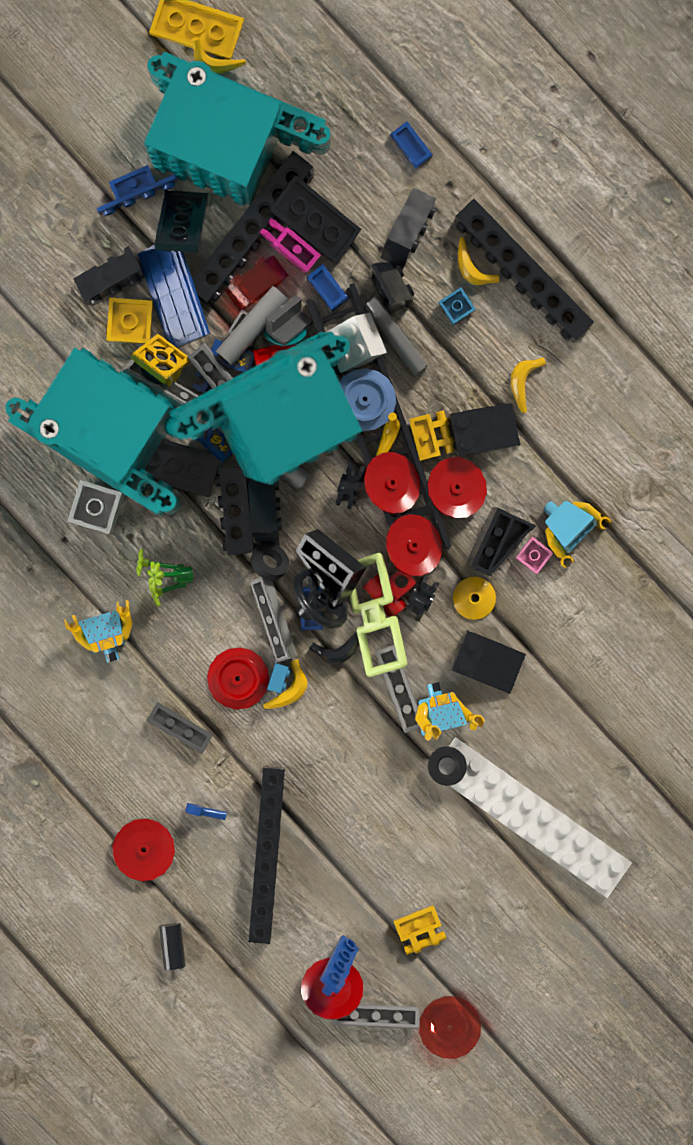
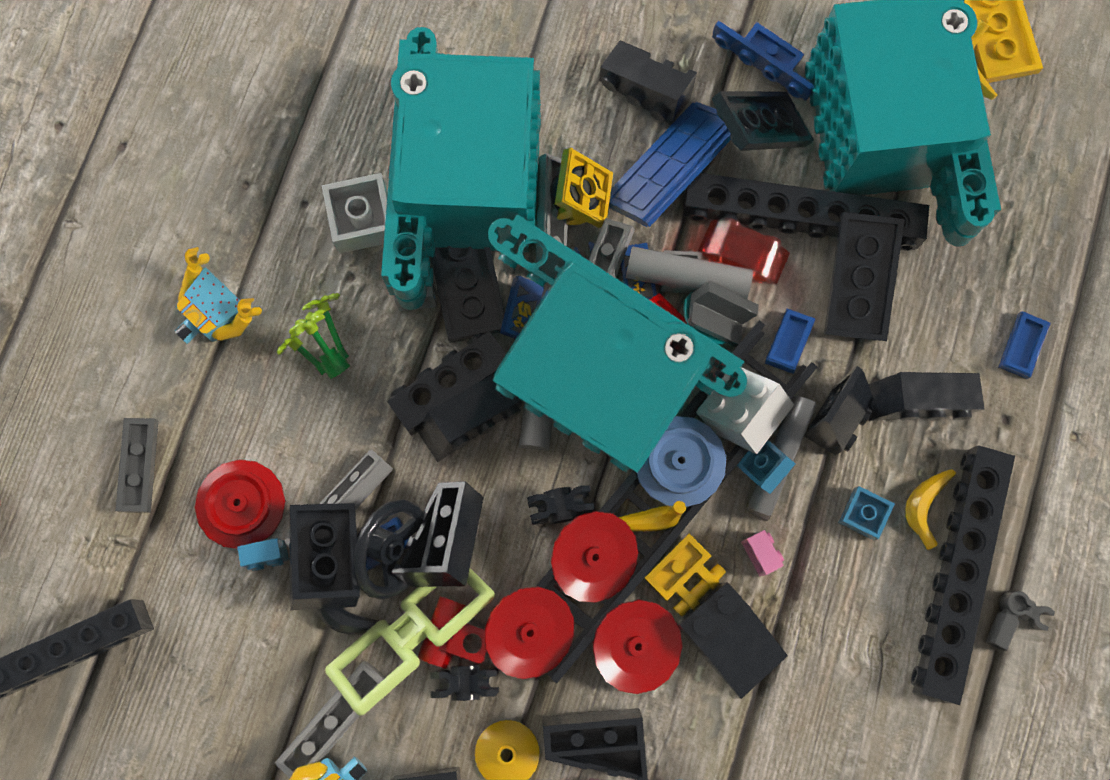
camera: 65 degrees right, 10 degrees down
yellow plate [106,298,153,344] -> none
blue bar [185,803,227,820] -> none
black tyre [250,543,289,580] -> none
dark pink hinge [260,218,320,273] -> none
yellow piece [263,659,308,709] -> none
yellow piece [511,357,546,413] -> none
none -> black slope [289,503,360,610]
none -> dark azure piece [737,440,796,494]
none -> bright pink piece [741,530,784,577]
none -> dark grey bar [985,591,1055,651]

